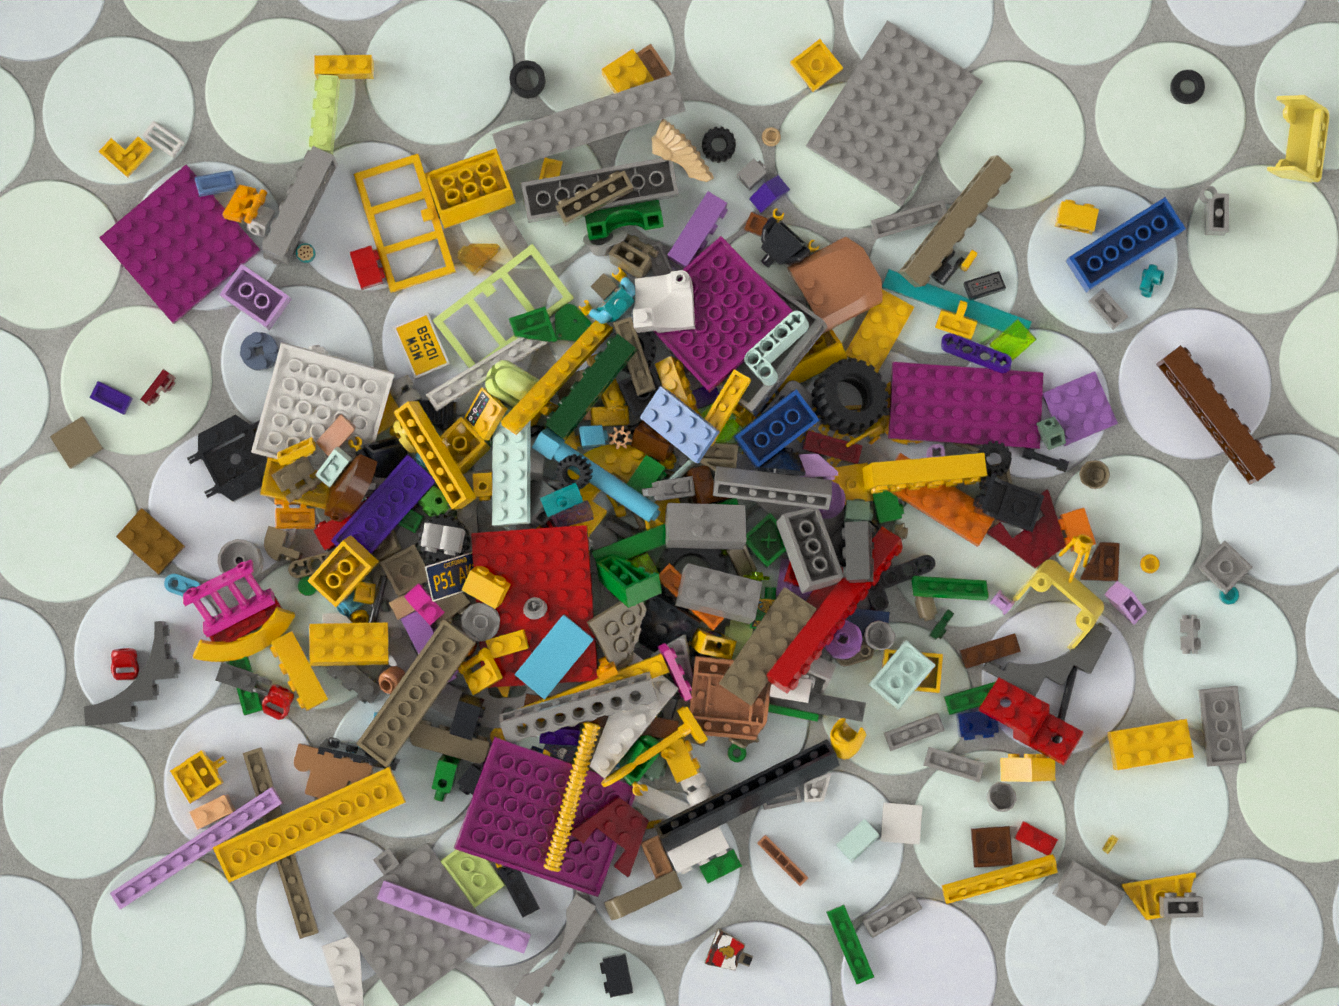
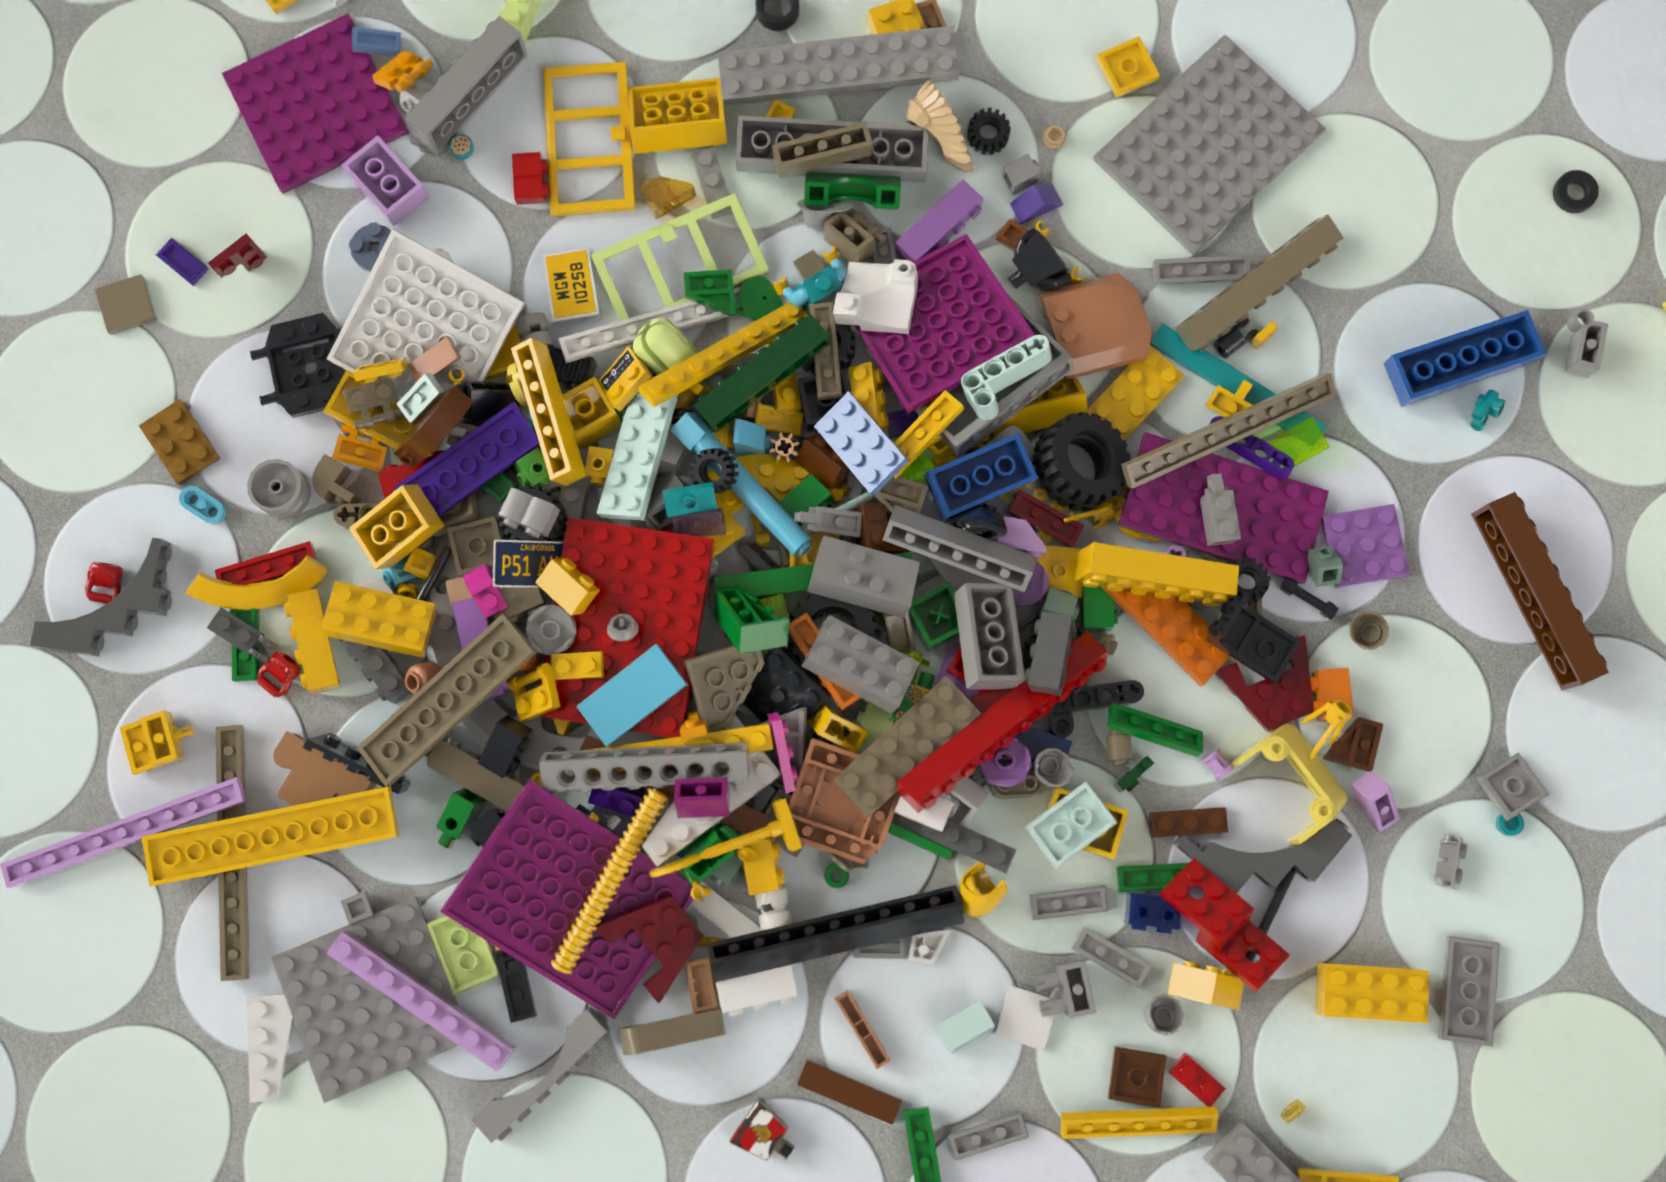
camera: 15 degrees right, 5 degrees down
dark pink fence [183,559,275,638] -> none
light nougat brick [189,794,236,829] -> none
green tile [298,577,317,596] -> none
black brick [600,953,633,998] -> none
green plate [699,849,742,884] -> none
tile [963,271,1006,301] -> none
yellow brick [1054,200,1099,235] -> none
light grey plate [1088,288,1128,330] -> none
yellow plate [1140,554,1160,574] -> none
none -> magenta brick [674,778,730,818]
none -> reddish brown tile [797,1060,902,1125]
none -> light grey brick [1033,960,1096,1018]
none -> dark tan plate [1121,373,1336,489]
none -> light grey hinge [1200,473,1241,547]

